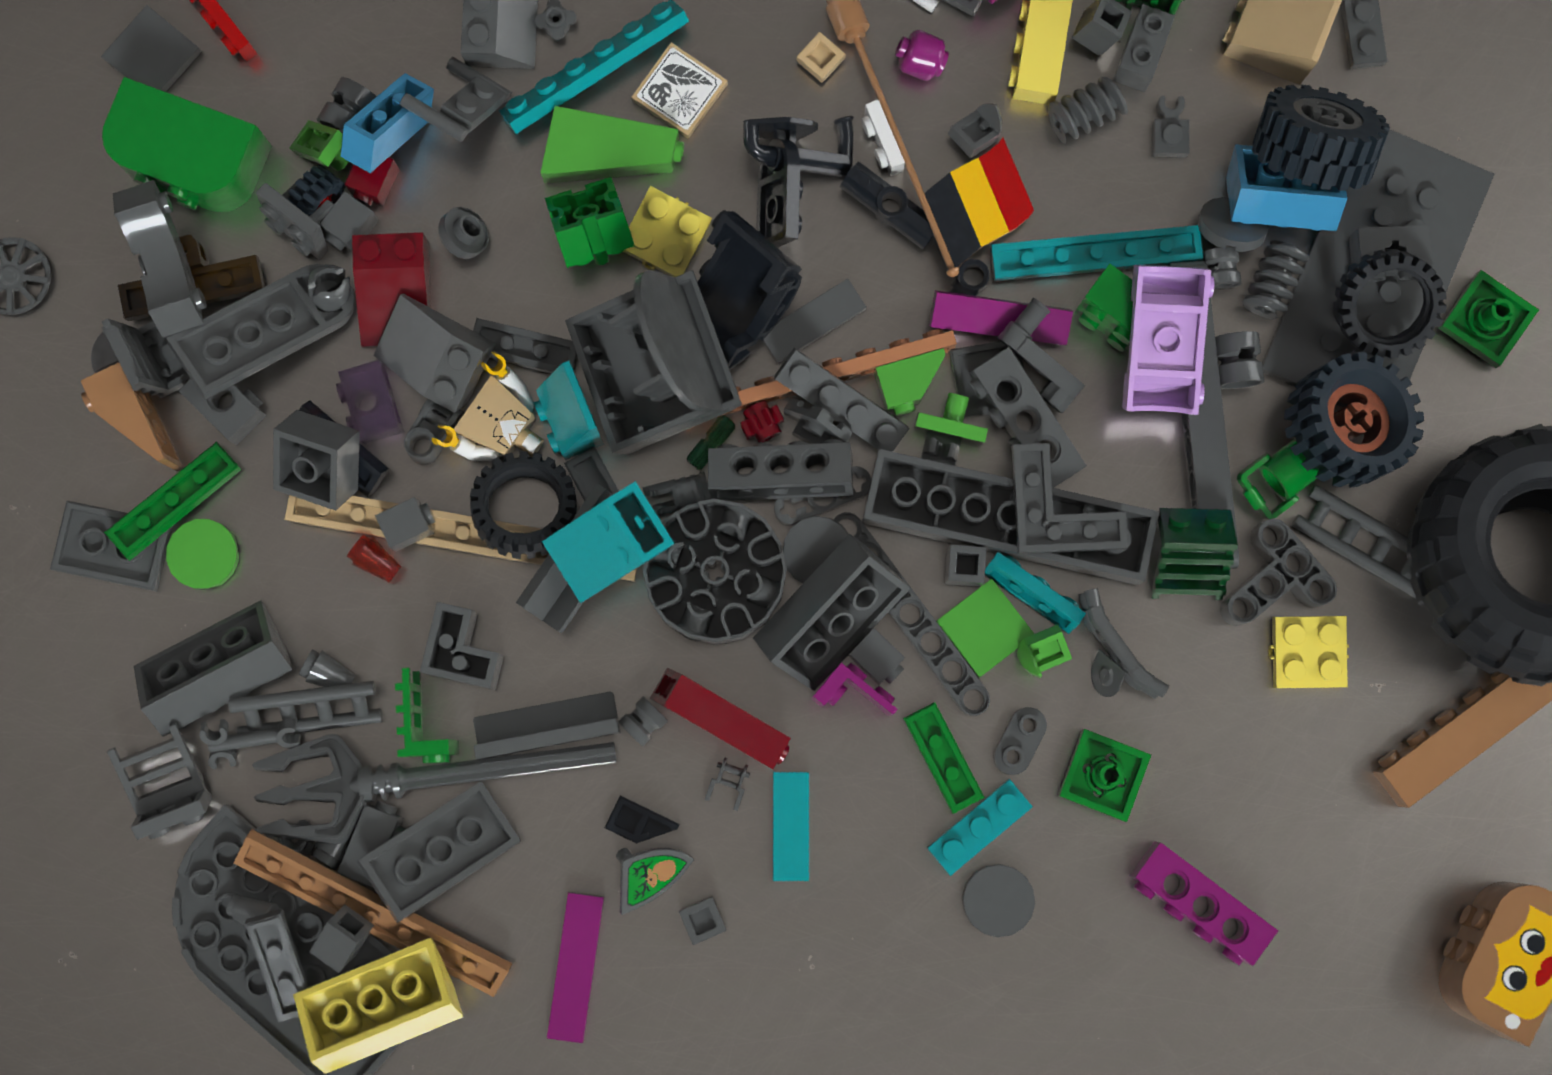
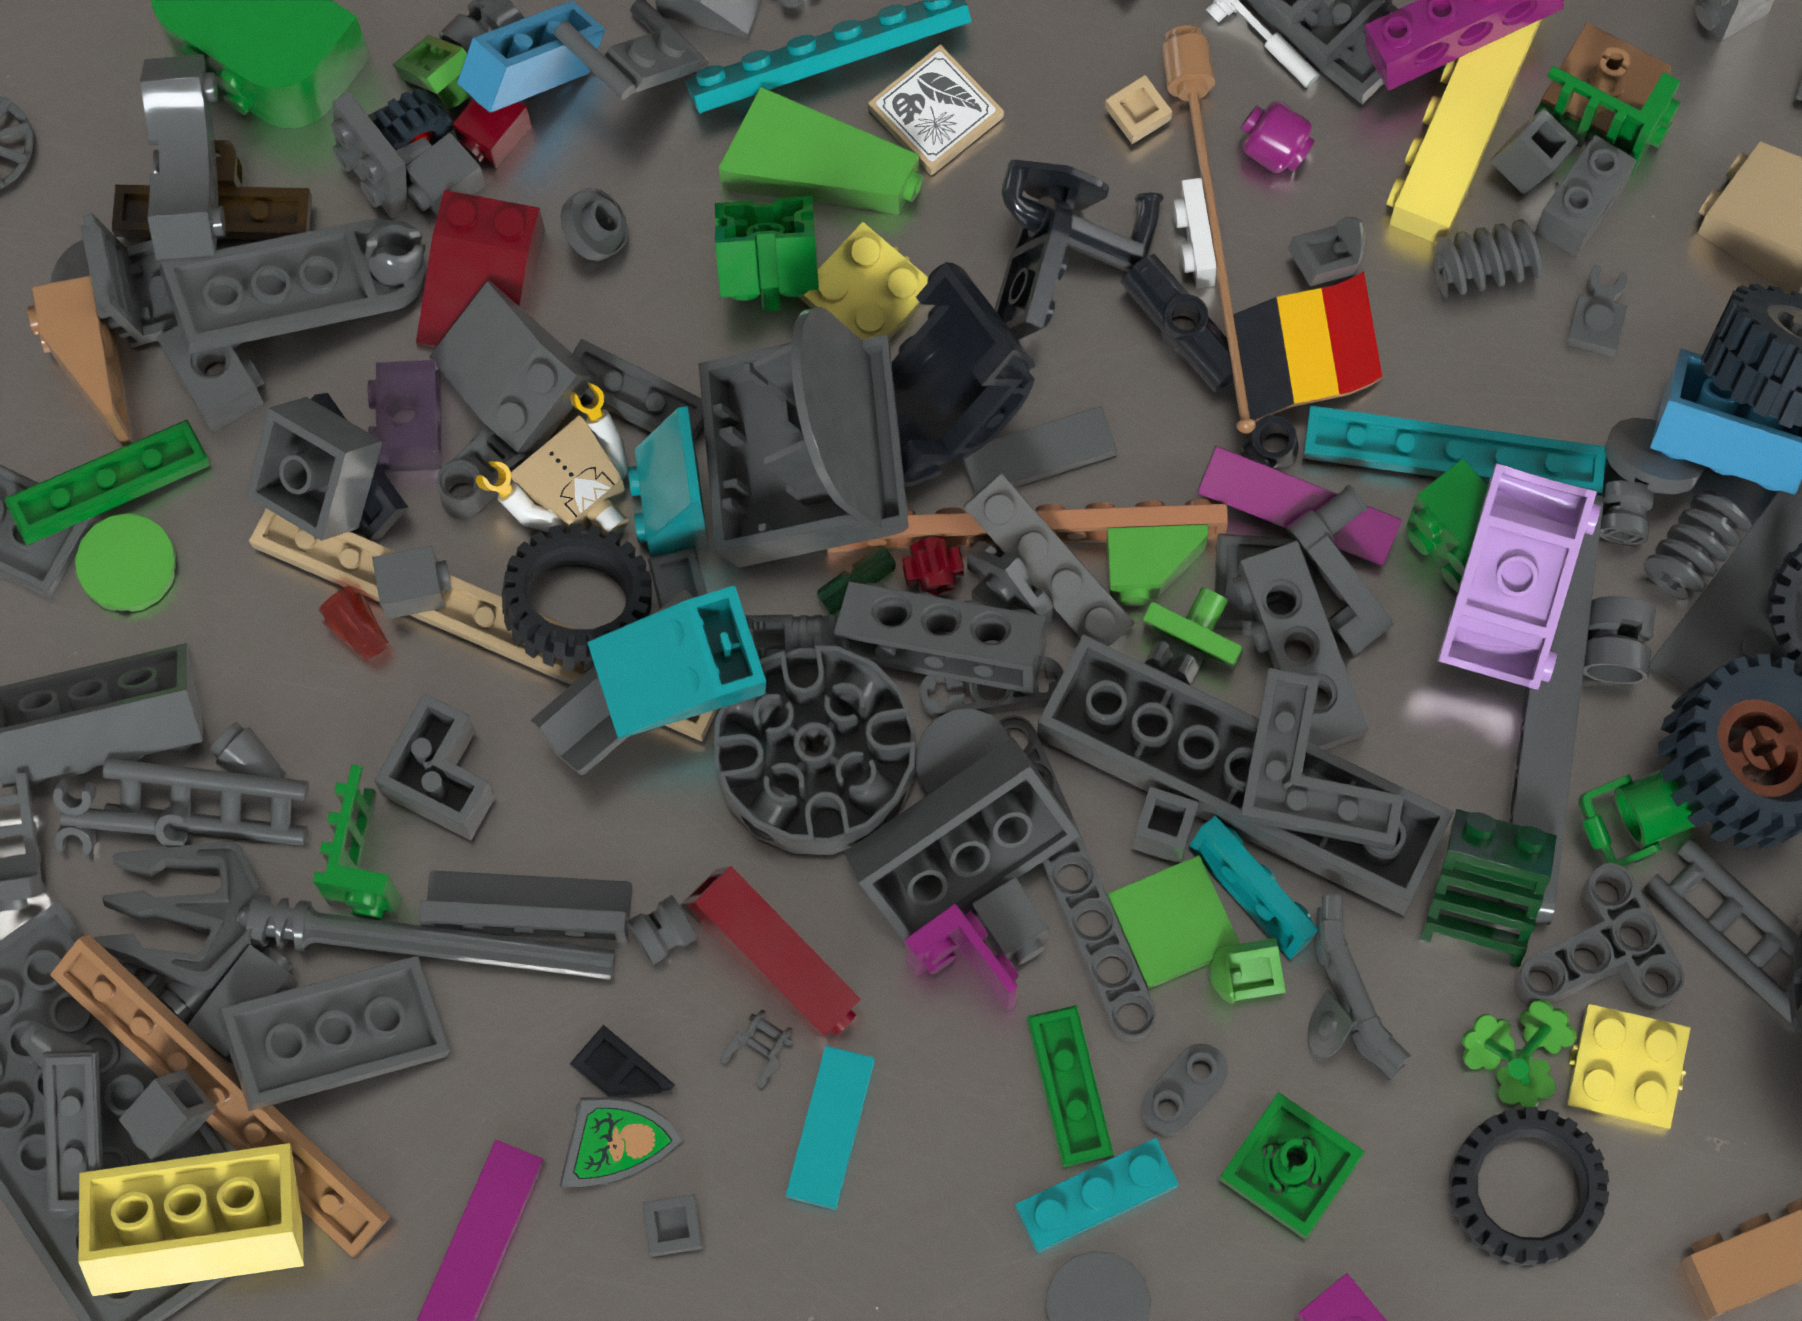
camera: 20 degrees right, 10 degrees down
none -> black tyre [1449,1107,1609,1267]
none -> bright green plant [1462,999,1577,1108]

